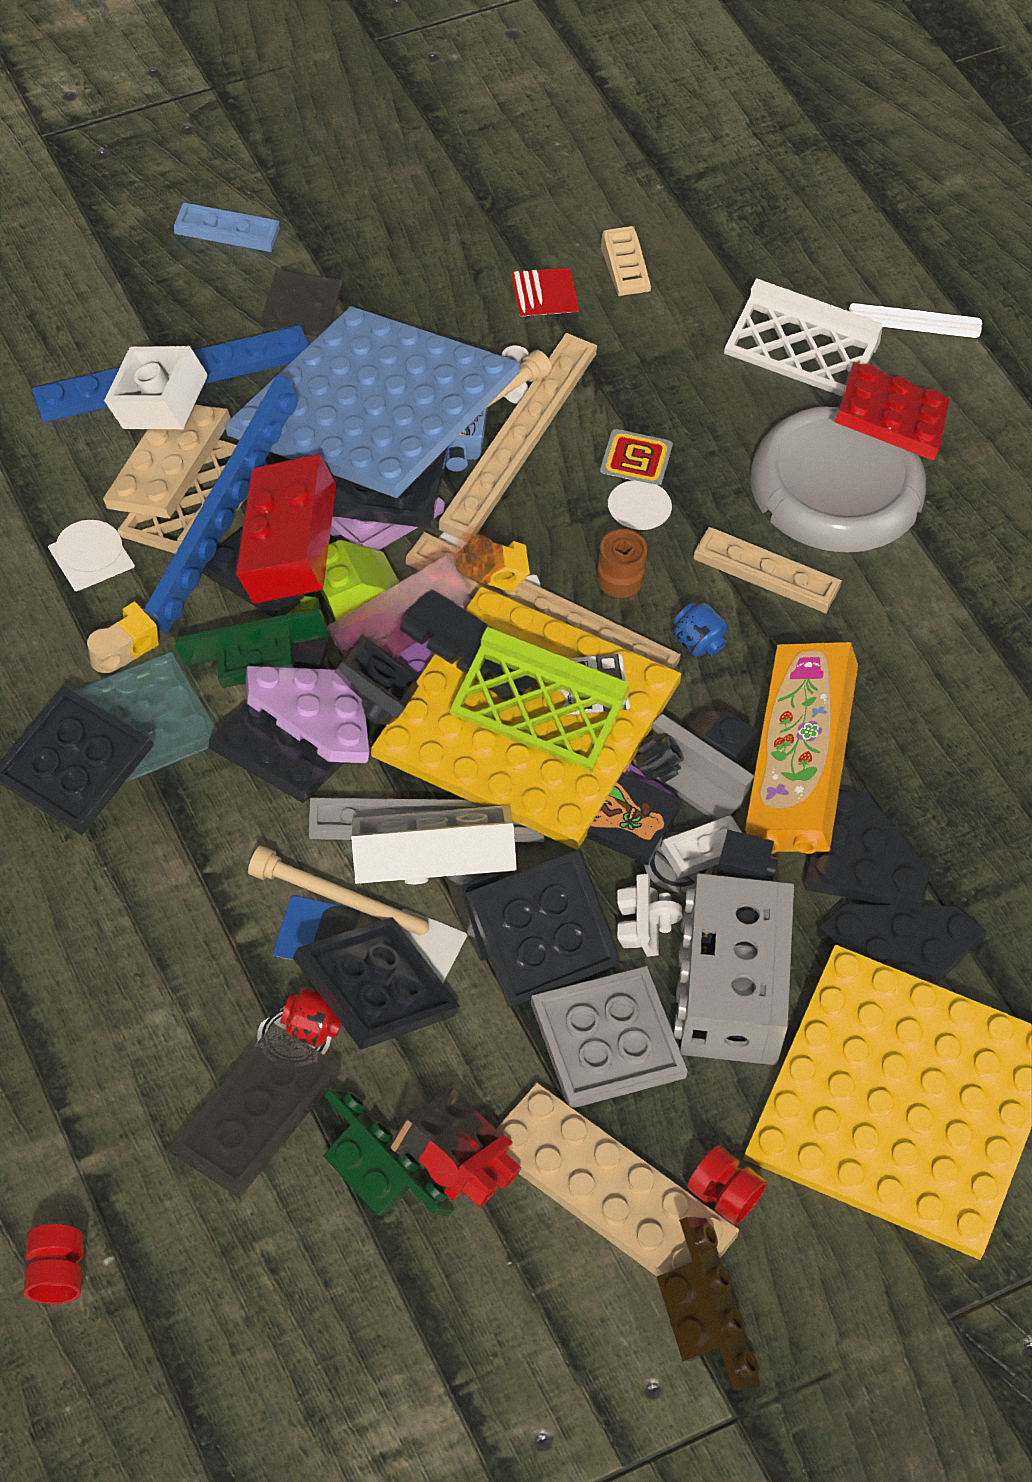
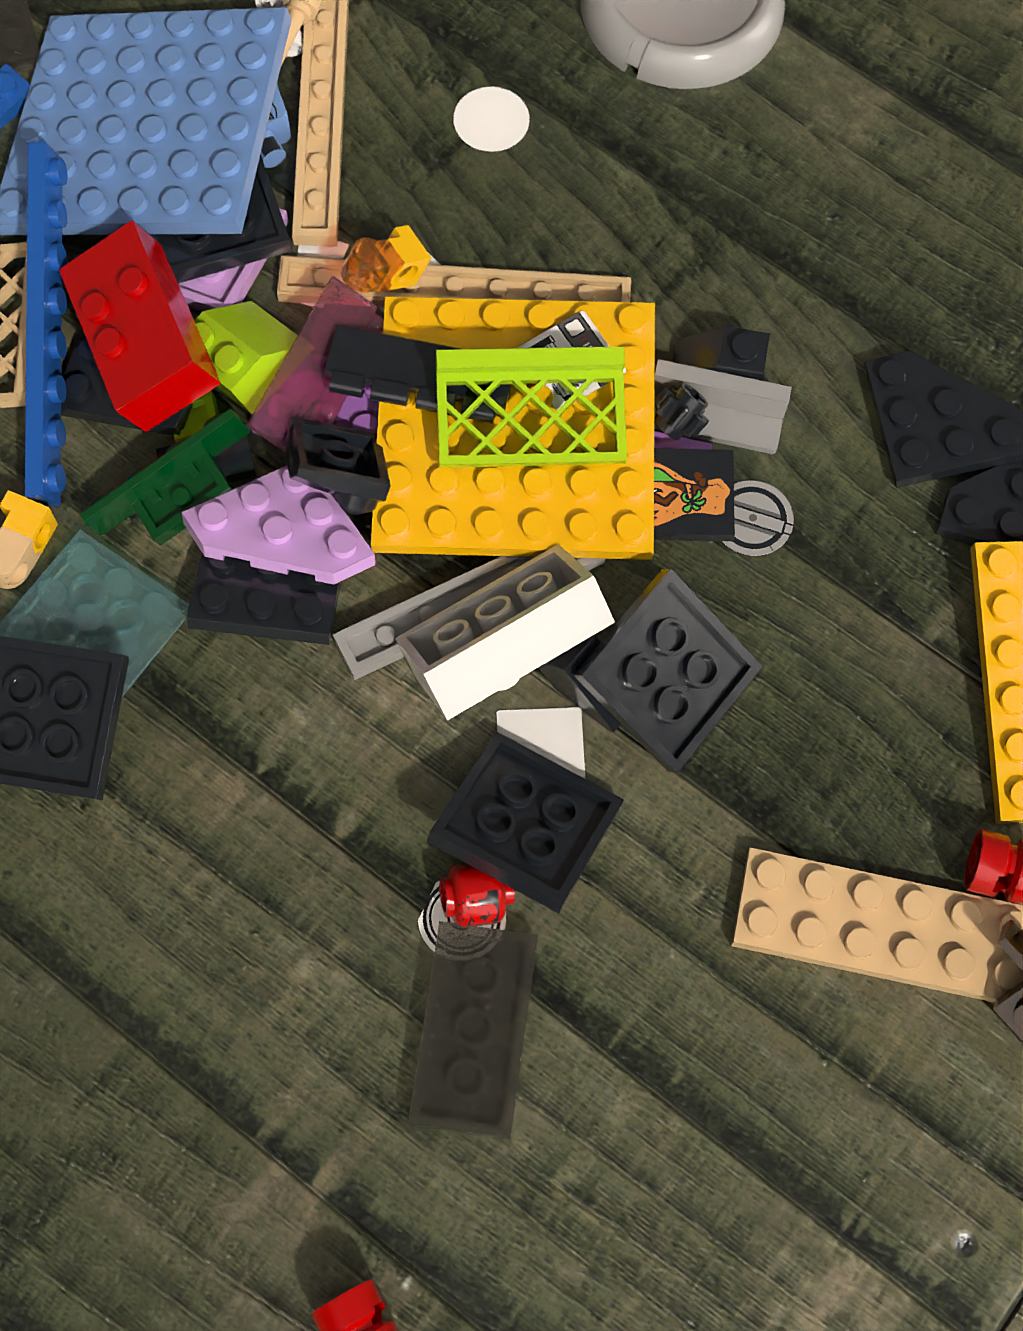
camera: 25 degrees left, 15 degrees up
tan piece [248,845,429,935] -> none
blue sticker [273,895,360,960] -> none
dark green bracket [323,1089,454,1216] -> none
hips [389,1088,522,1207] -> none
light grey plate [531,966,687,1108] -> none
dark orange wheel [597,529,647,598] -> none
sticker [600,429,673,485] -> none
white hips [617,874,682,957] -> none
white plate [661,815,742,879] -> none
blue head [673,602,728,658] -> none
light grey piece [673,873,794,1065] -> none
tan tile [693,527,842,613] -> none
black brick [716,829,778,882] -> none
brick [745,642,858,854] -> none

